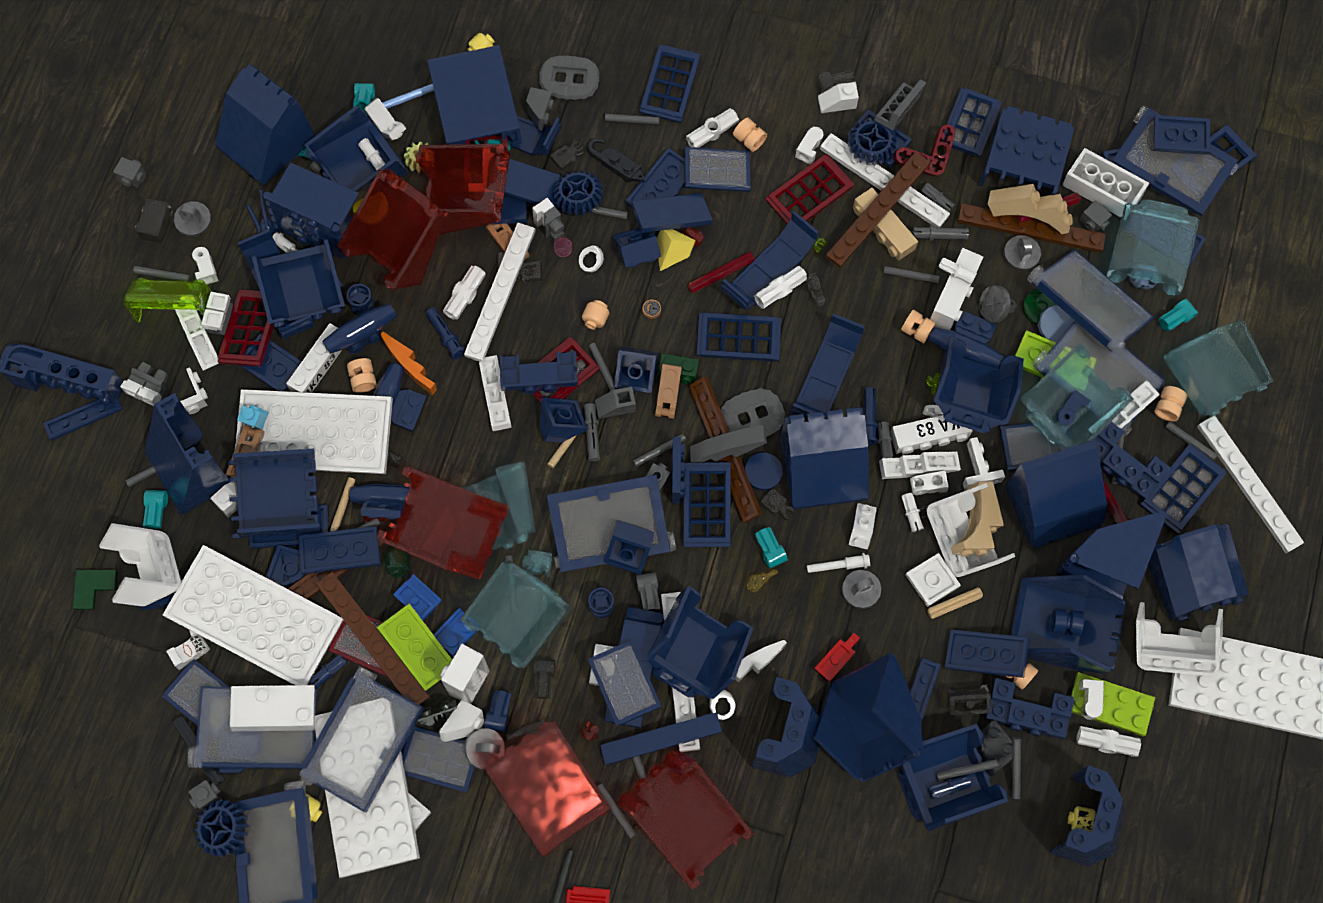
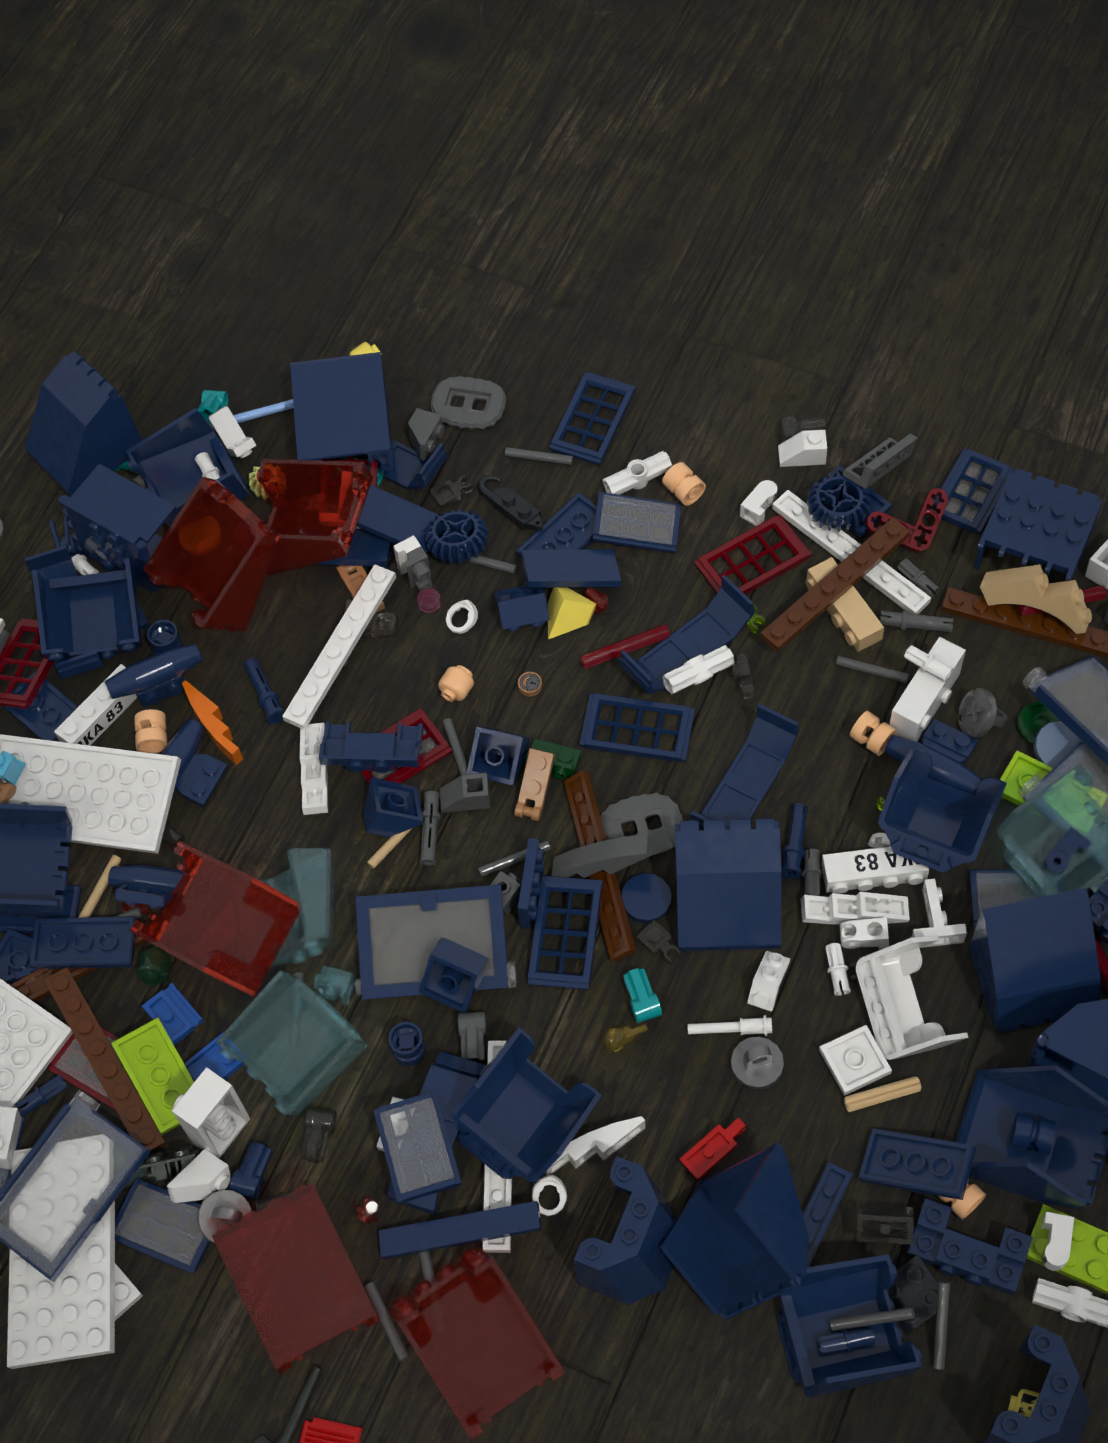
camera: 15 degrees right, 10 degrees down
white piece [443,266,486,320] -> none
tan arch [951,481,1004,557] -> none
flat silver tile [1003,235,1041,271] -> none

